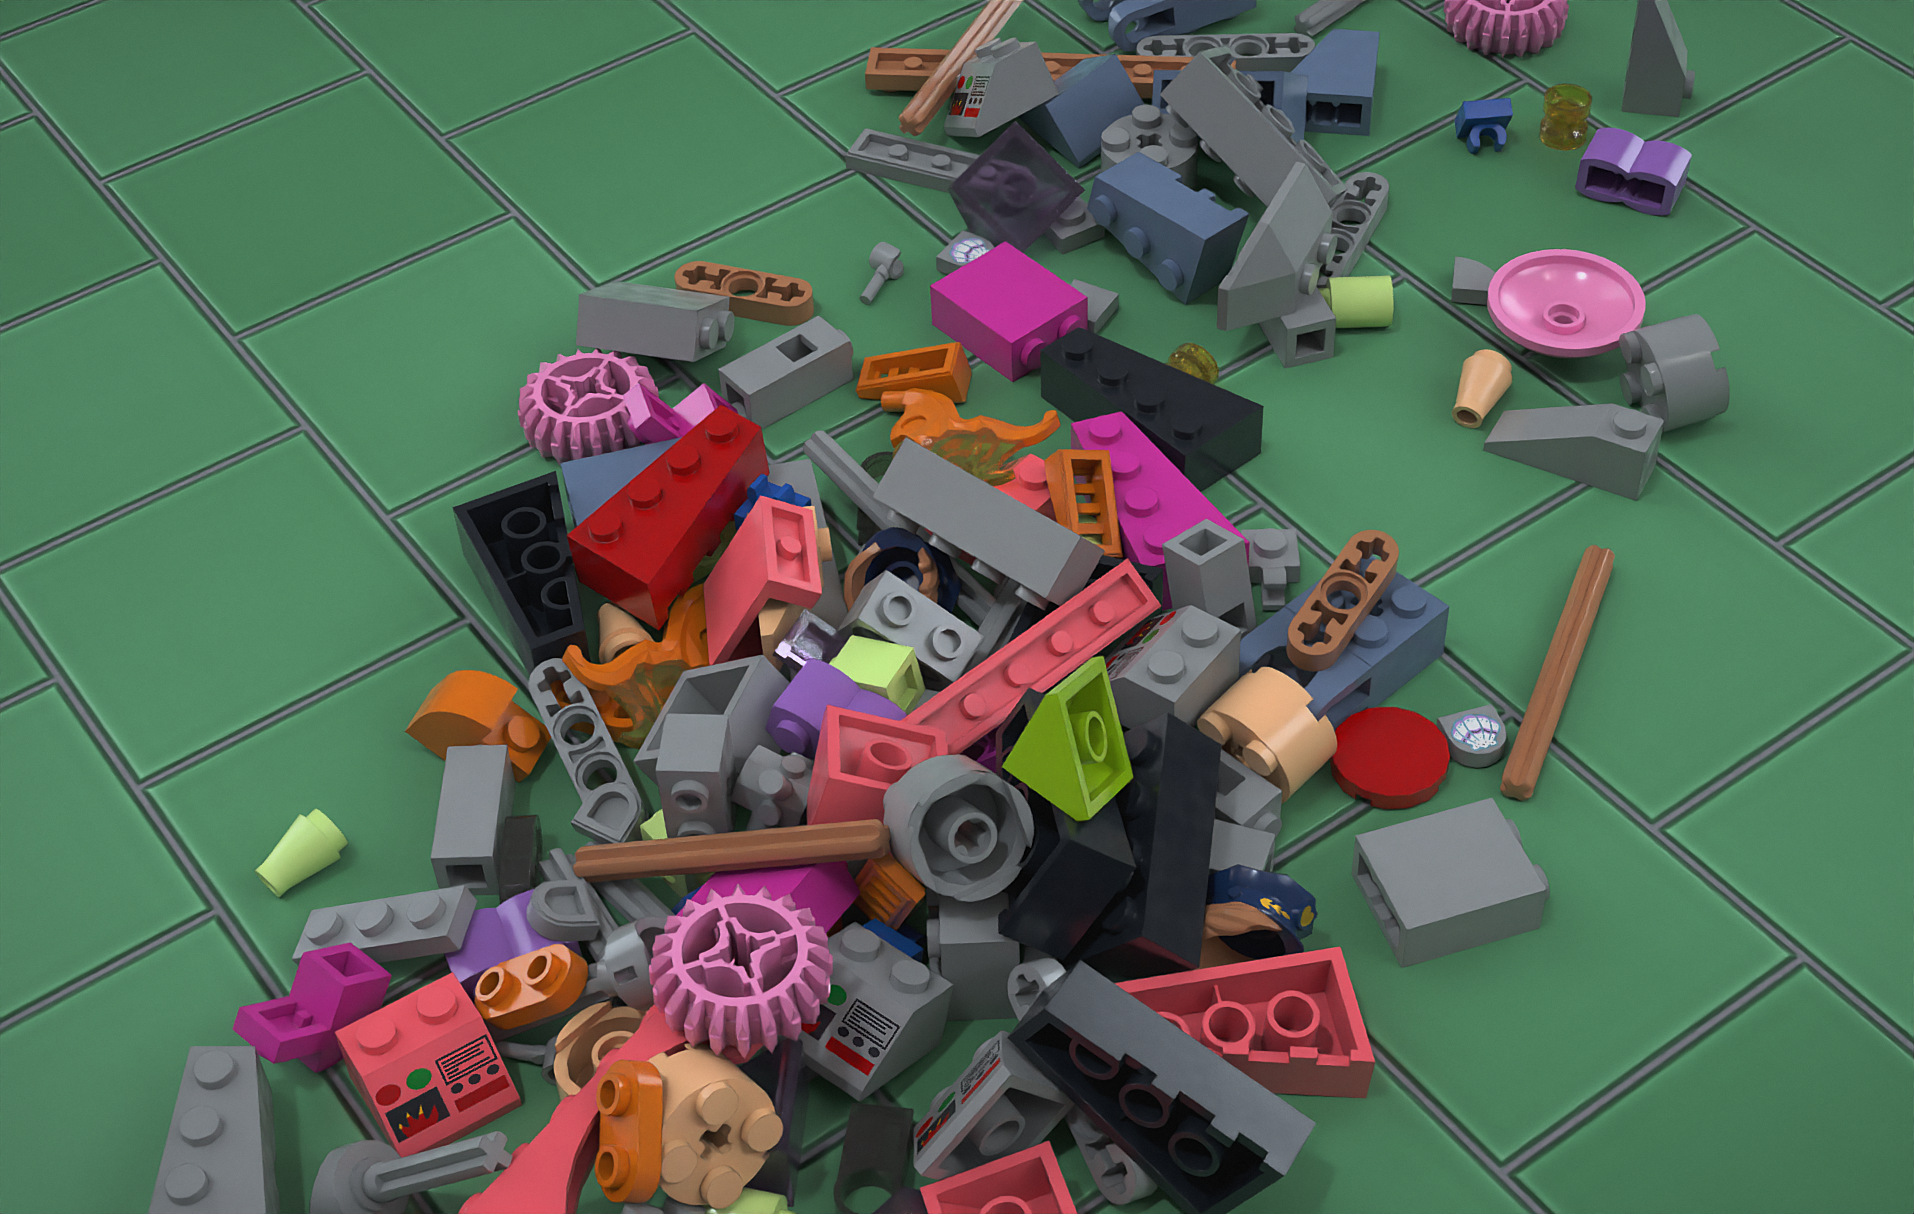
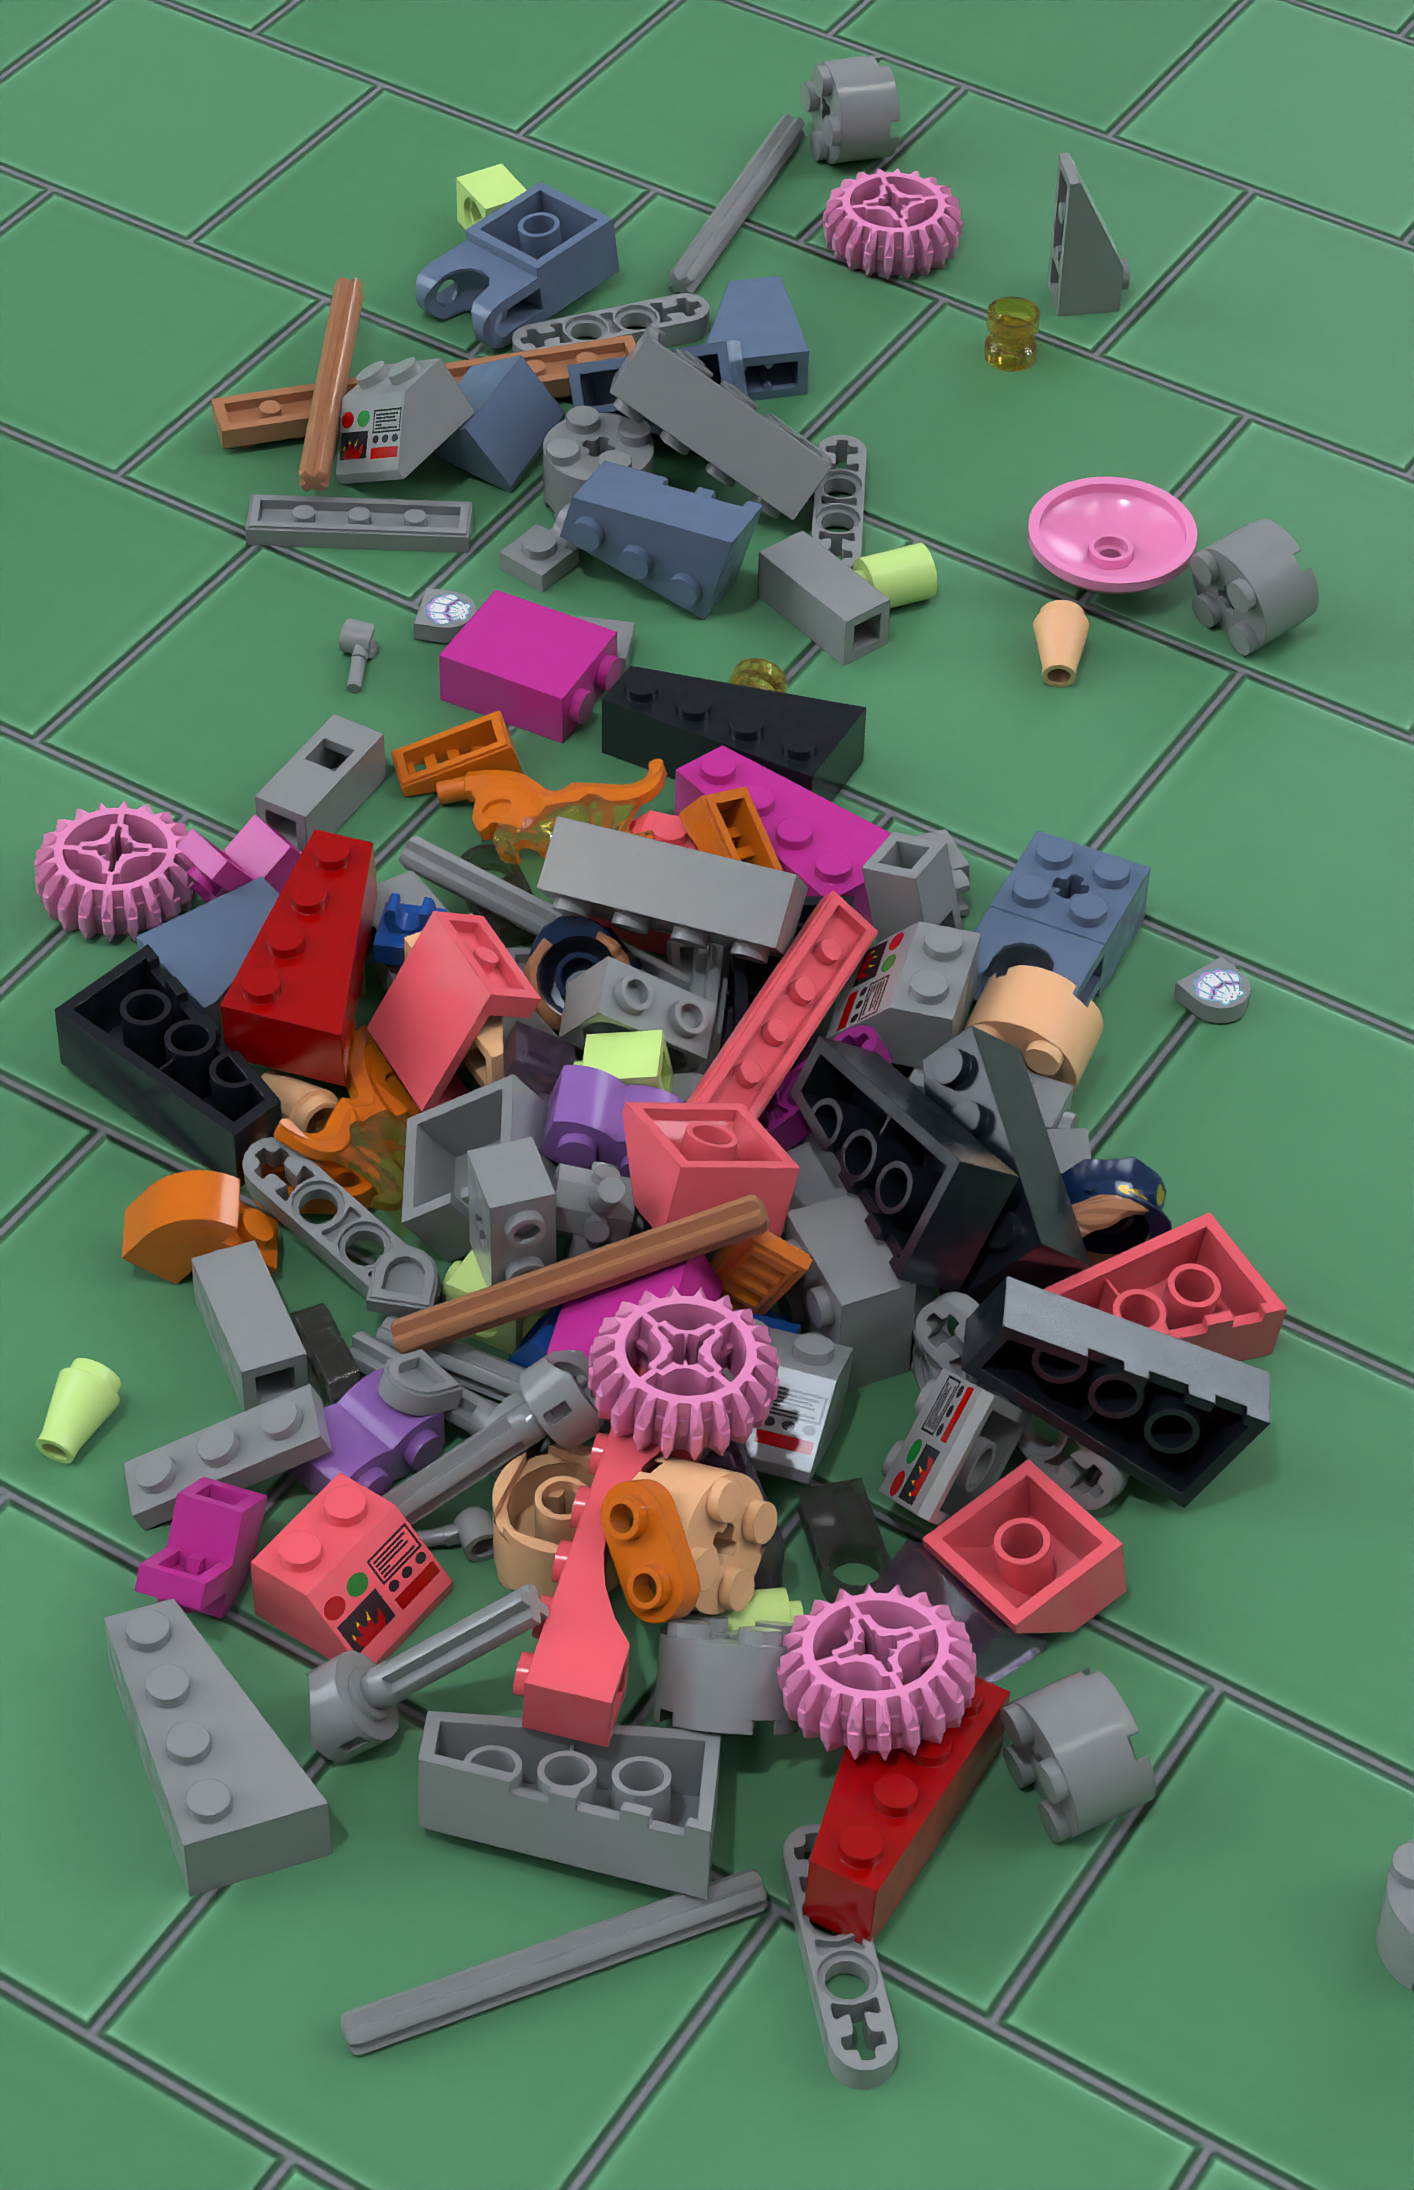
camera: 25 degrees left, 0 degrees up
orange plate [475,944,588,1030] -> none
light grey brick [576,281,734,362] -> none
nougat beam [674,261,814,326] -> none
light grey brick [883,754,1034,902] -> none
slope [947,121,1085,253] -> none
lime slope [1002,656,1133,821] -> none
light grey wedge [1217,161,1337,331] -> none
nougat beam [1286,530,1399,672] -> none
red tile [1329,707,1450,809] -> none
light grey brick [1351,798,1550,968] -> none
light grey tile [1451,256,1495,305] -> none
blue tile [1454,98,1513,154] -> none
light grey slope [1483,403,1664,501] -> none
nougat axle [1500,545,1615,801] -> none
medium lavender brick [1575,128,1692,215] -> none

